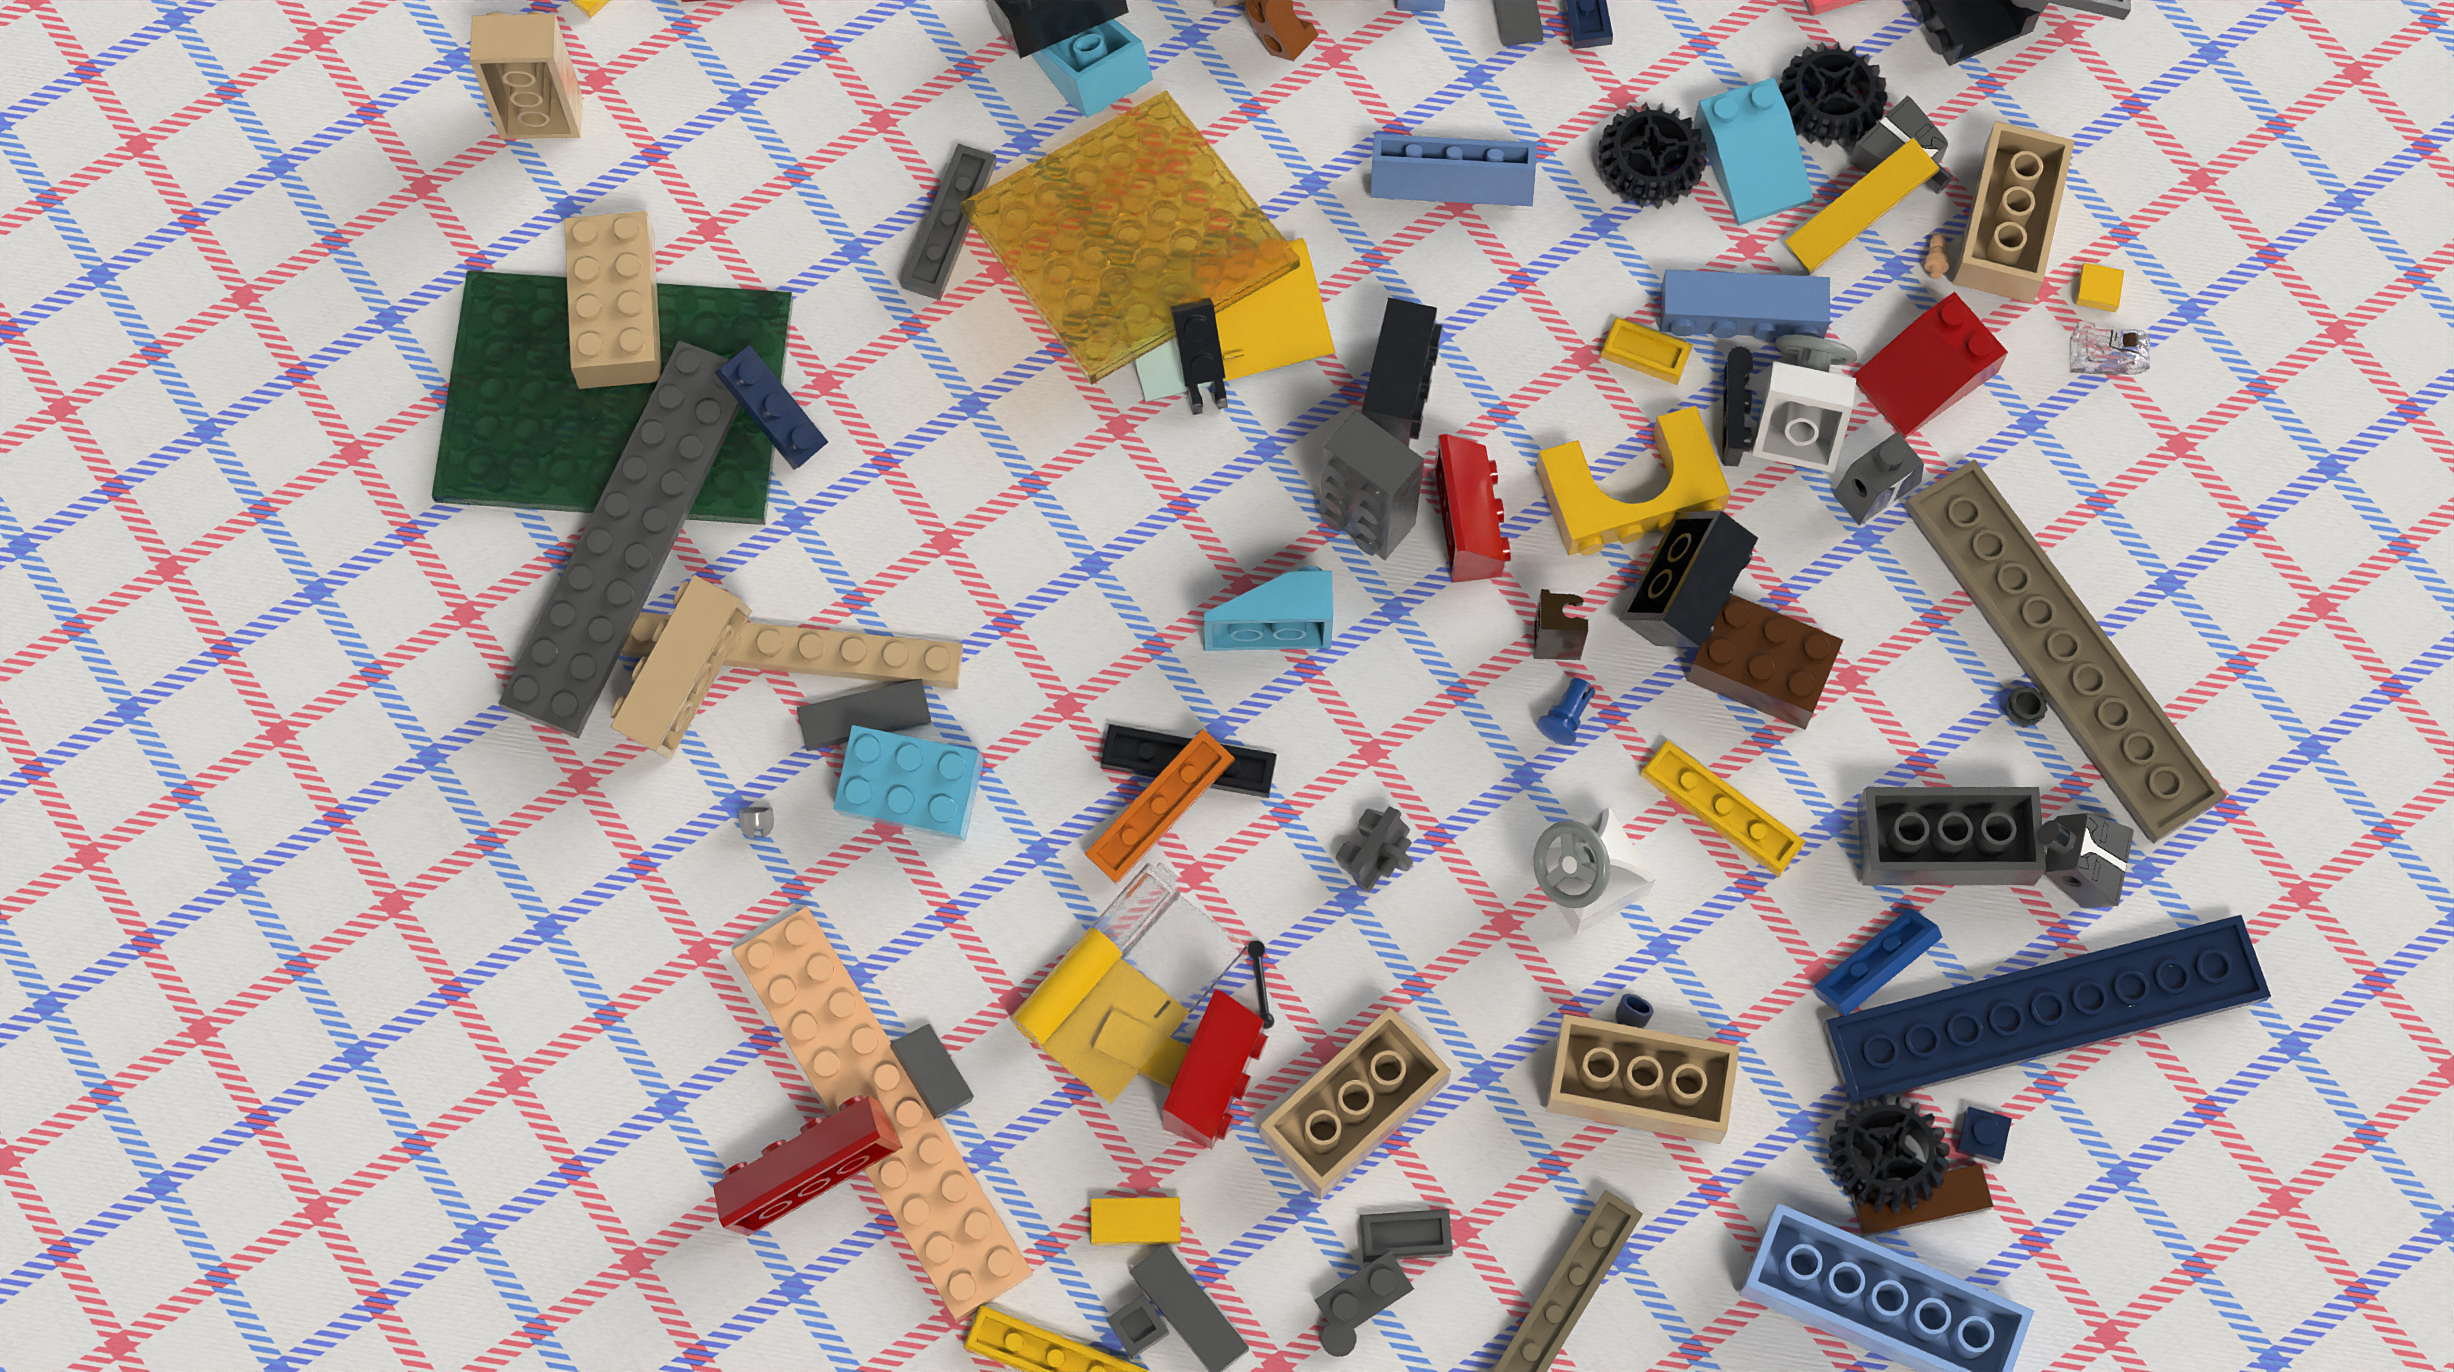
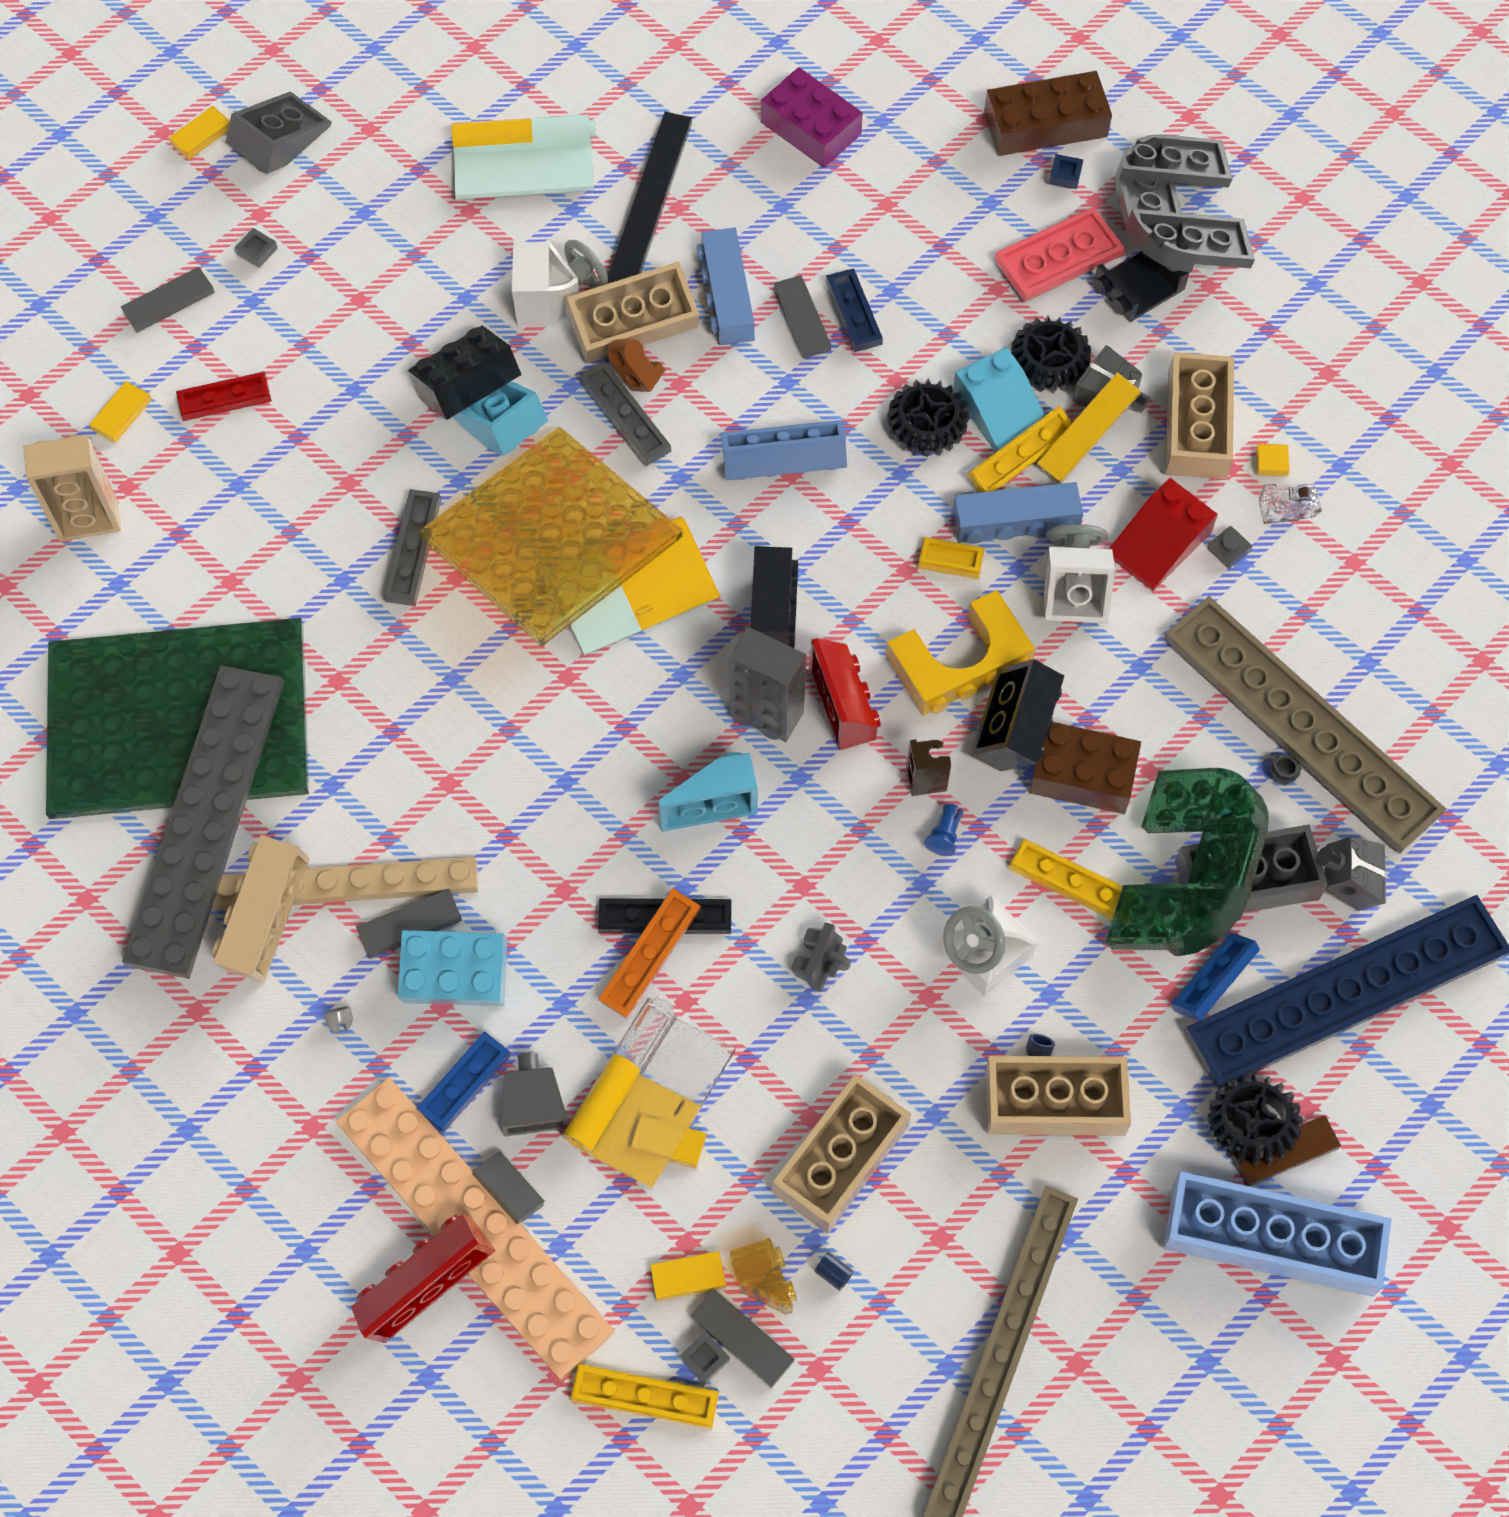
camera: 10 degrees left, 5 degrees down
tan brick [564,211,662,389] -> none
dark blue plate [714,345,828,470] -> none
red slope [1162,989,1269,1149] -> none
black hinge [1170,298,1228,415] -> none
black hinge [1248,941,1275,1029] -> none
dark grey hinge [1314,1251,1414,1357] -> none
dark grey tile [1360,1209,1453,1262] -> none
black hinge [1722,345,1753,467] -> none
dark grey torso [1833,433,1924,526] -> none
light nougat piece [1924,234,1950,279] -> none
dark blue plate [1956,1107,2012,1164] -> none
none -> blue plate [416,1031,511,1133]
none -> dark grey torso [500,1052,569,1137]
none -> dark grey plate [580,361,672,466]
none -> clear yellow slope [730,1238,797,1315]
none -> dark blue hinge [814,1252,854,1291]
none -> yellow tile [966,406,1072,493]
none -> clear green plate [1105,768,1269,956]
none -> dark grey plate [1207,526,1253,569]

